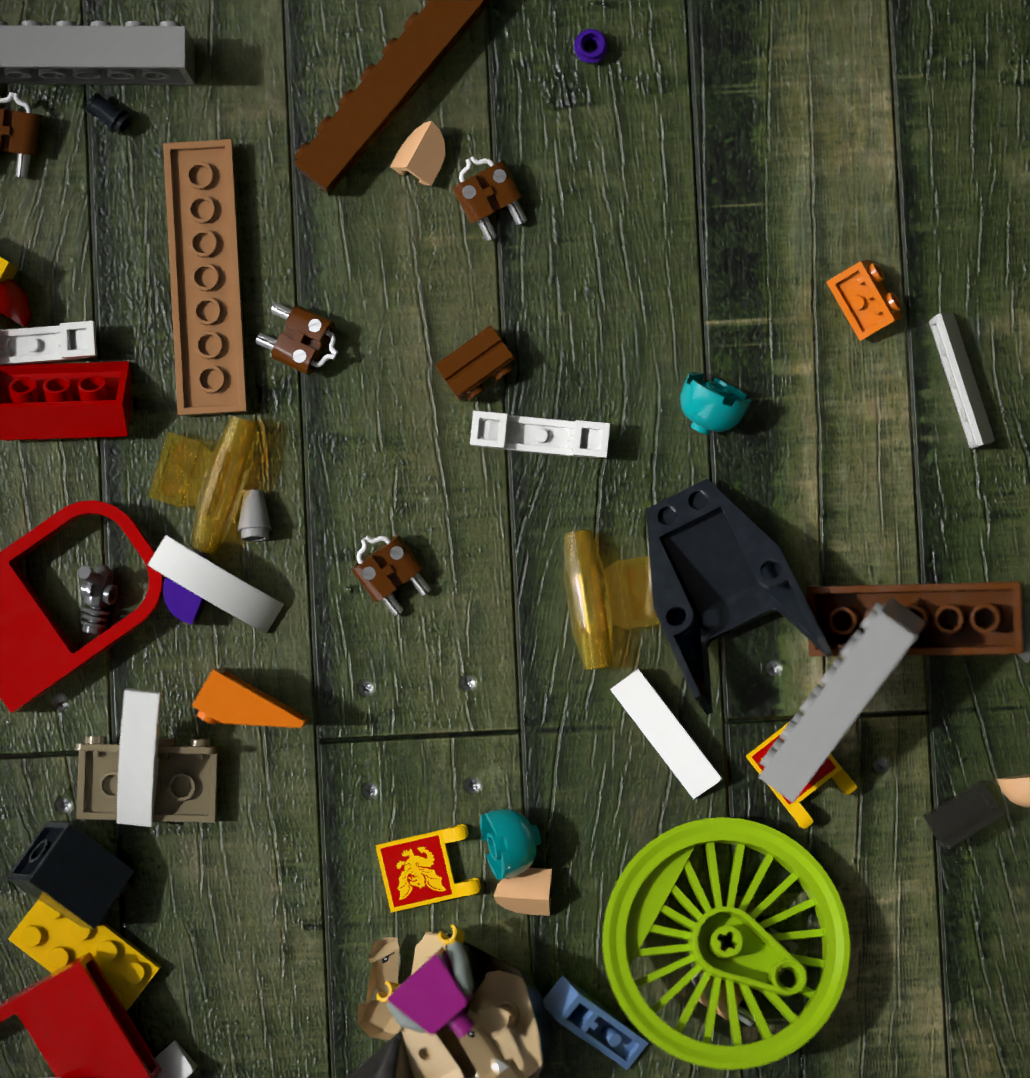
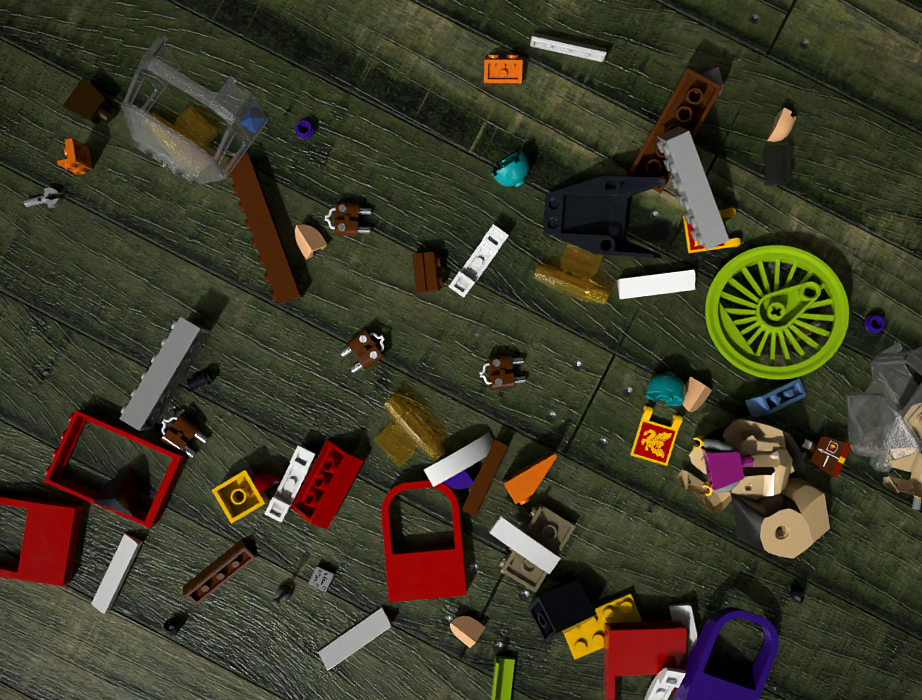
camera: 55 degrees left, 0 degrees up
dark grey piece [78,564,118,634] -> none
medium nougat plate [163,139,248,416] -> none
light grey cone [238,490,272,542] -> none
none -> reddish brown slope [462,440,509,516]

